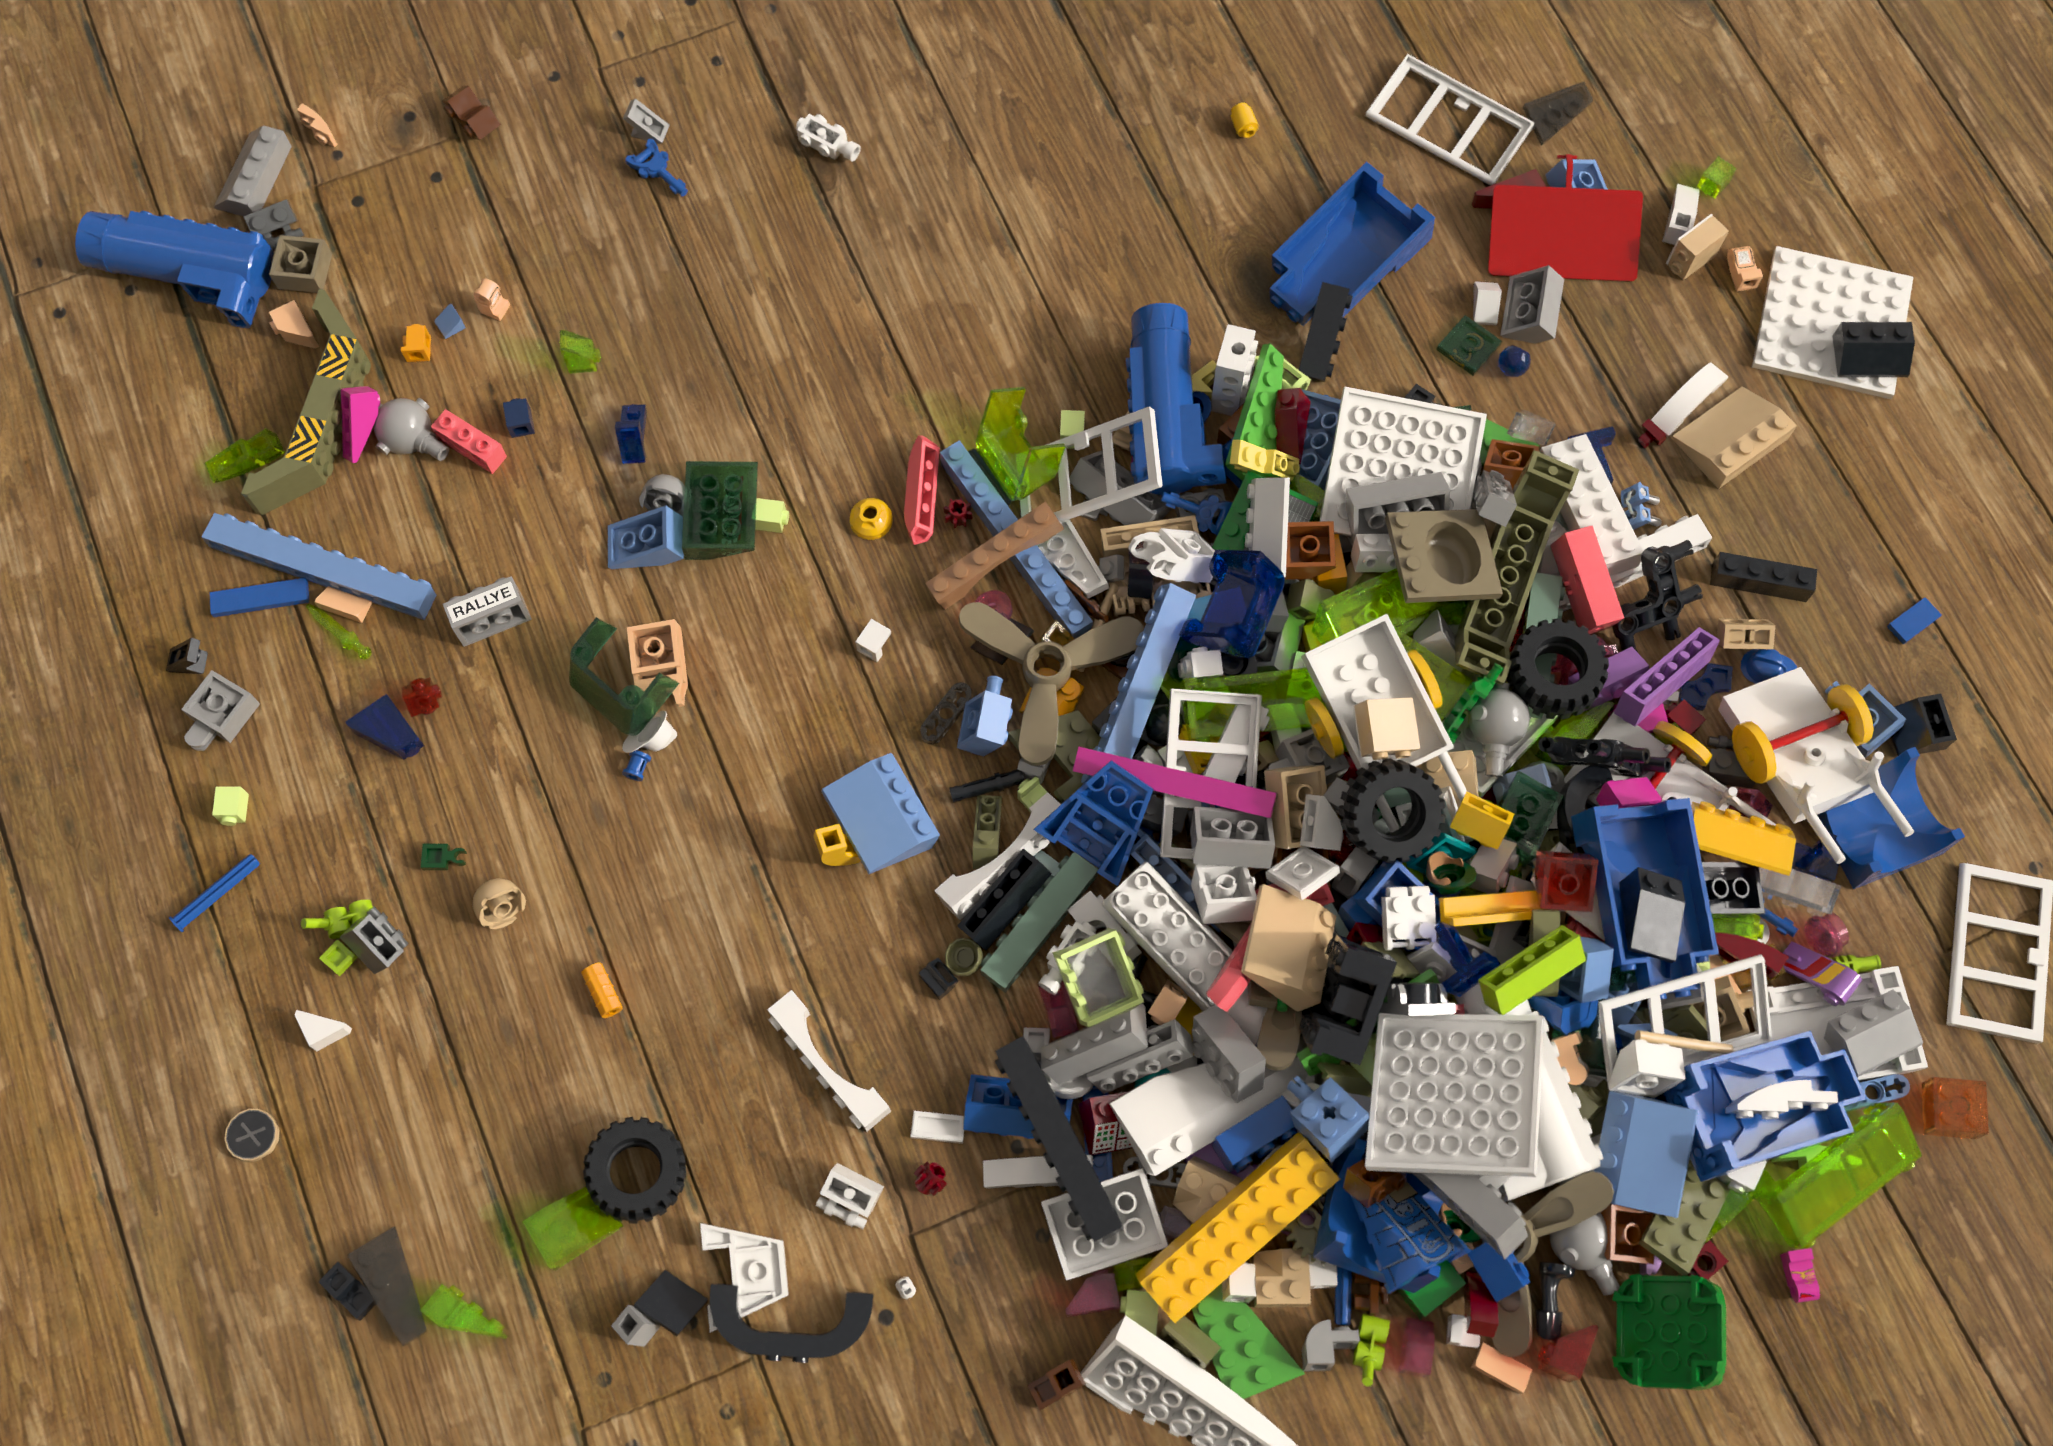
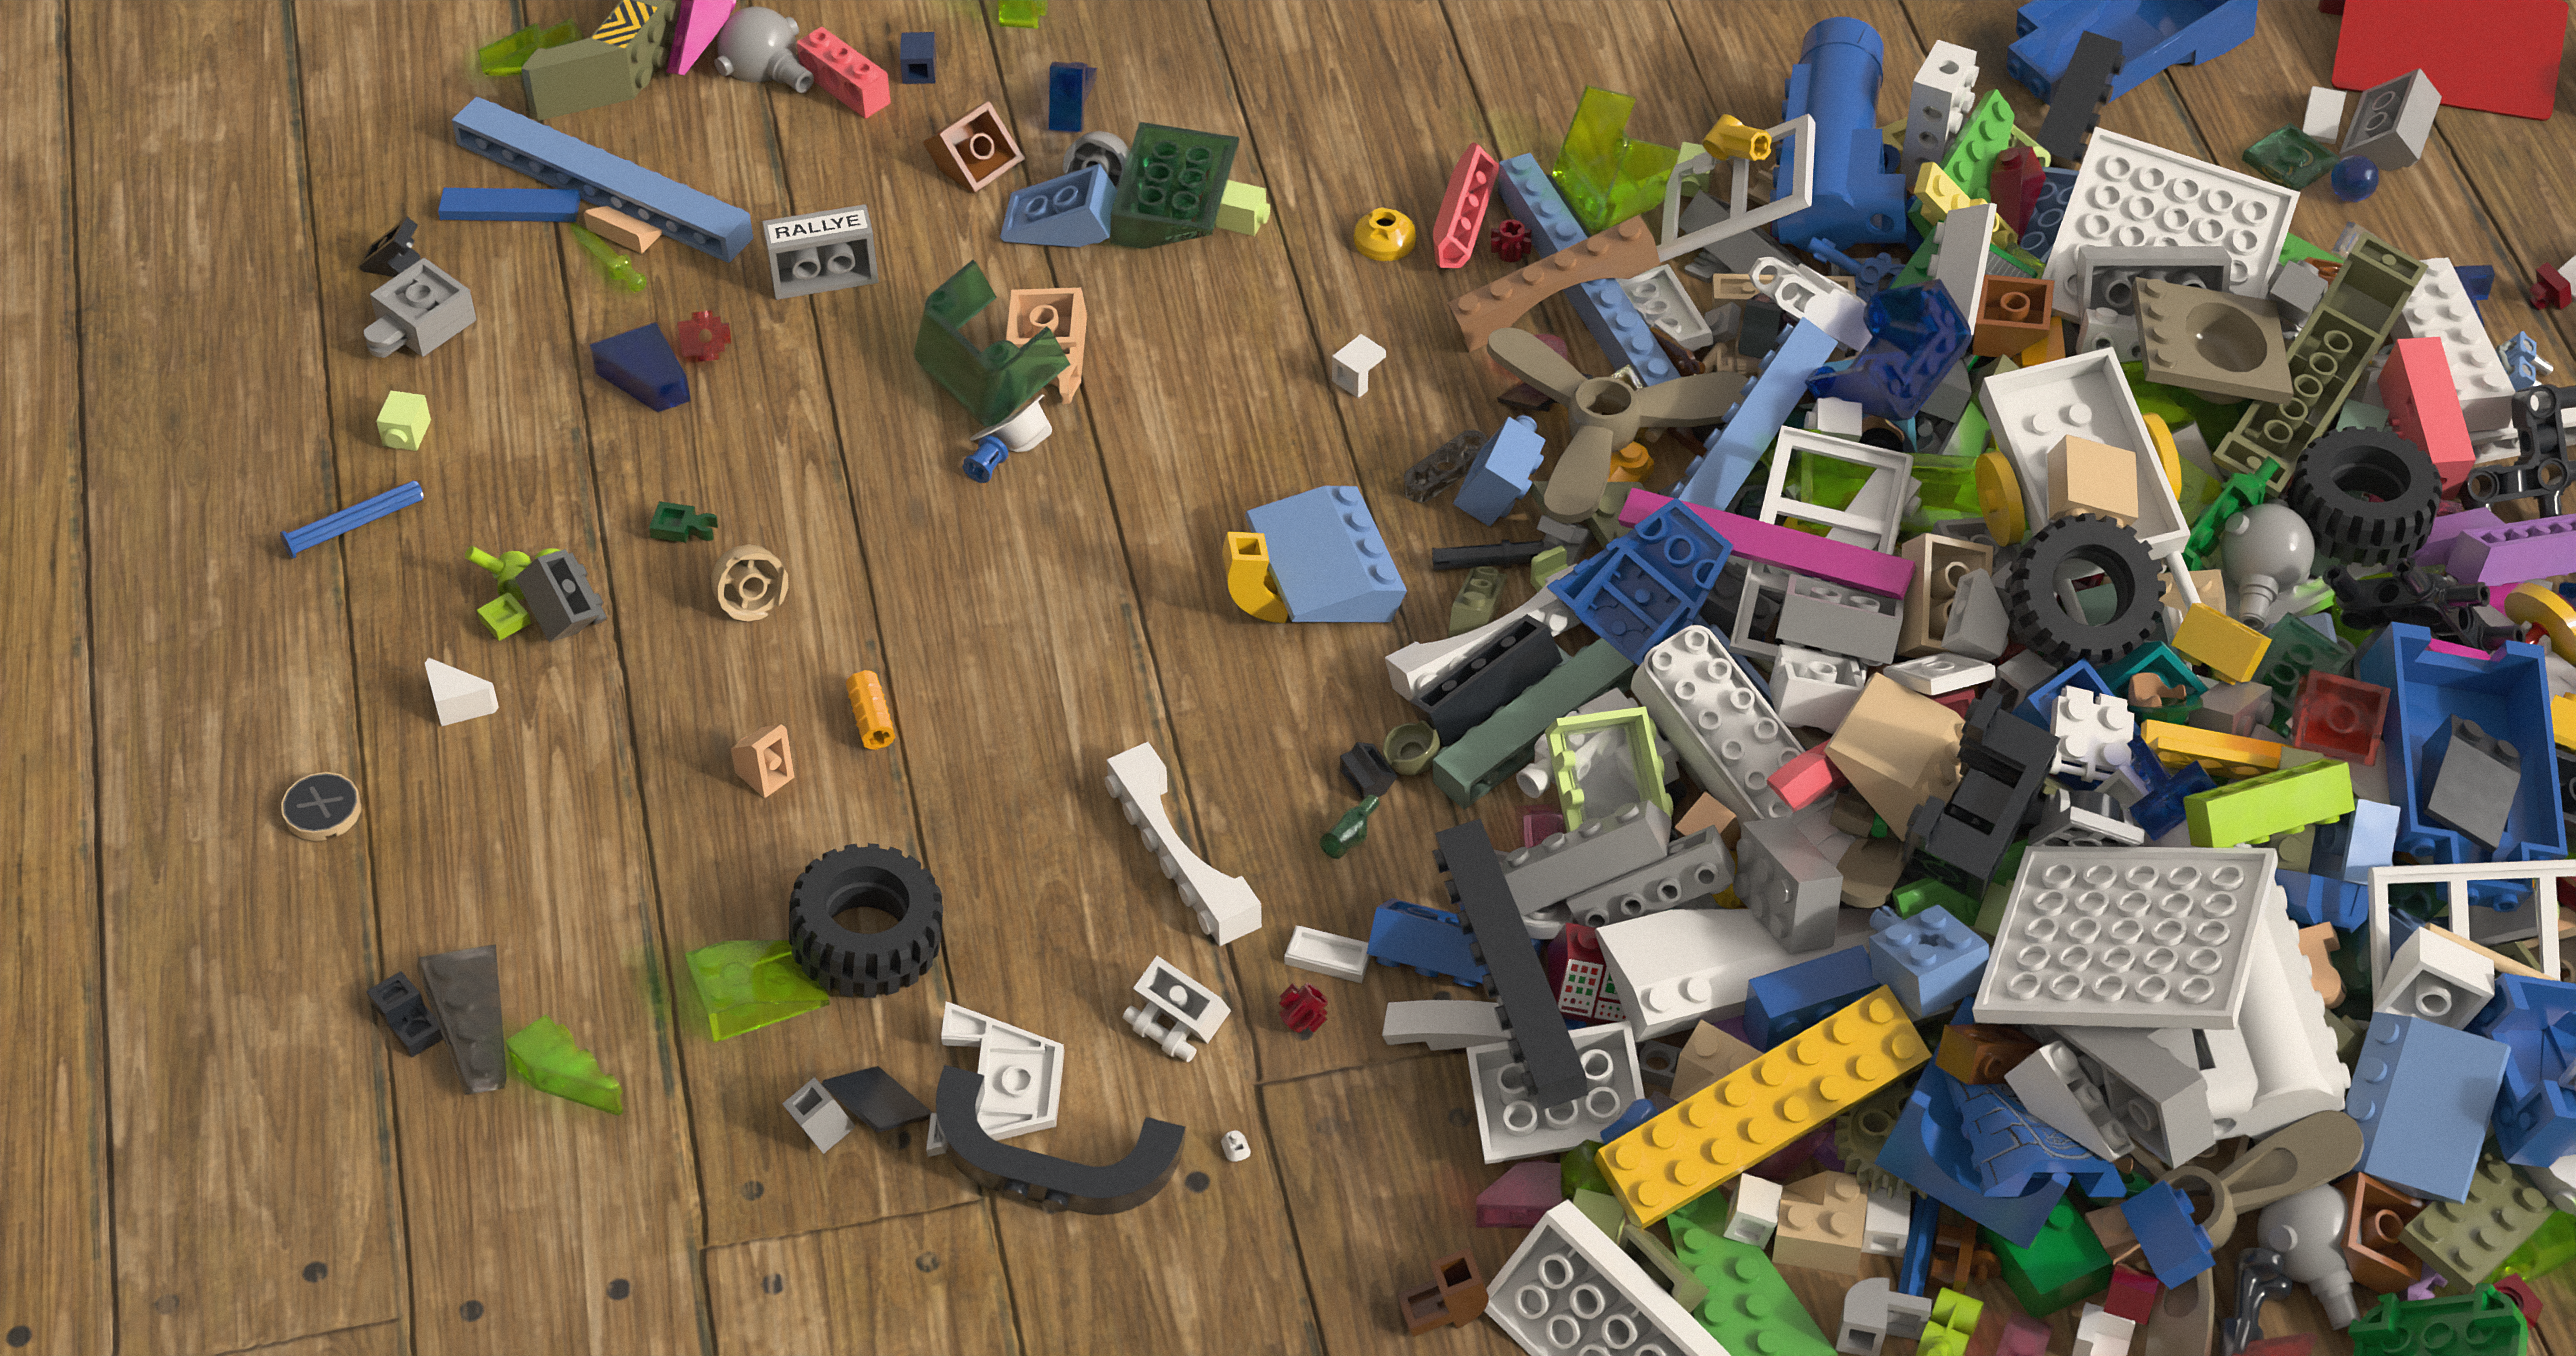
camera: 10 degrees right, 20 degrees down
none -> light nougat slope [731,724,794,798]
none -> dark orange slope [922,101,1025,193]
none -> clear green piece [1319,794,1380,859]
none -> blue arm [1600,1099,1659,1145]
none -> yellow piece [1702,114,1772,161]
none -> white slope [2004,1039,2136,1162]

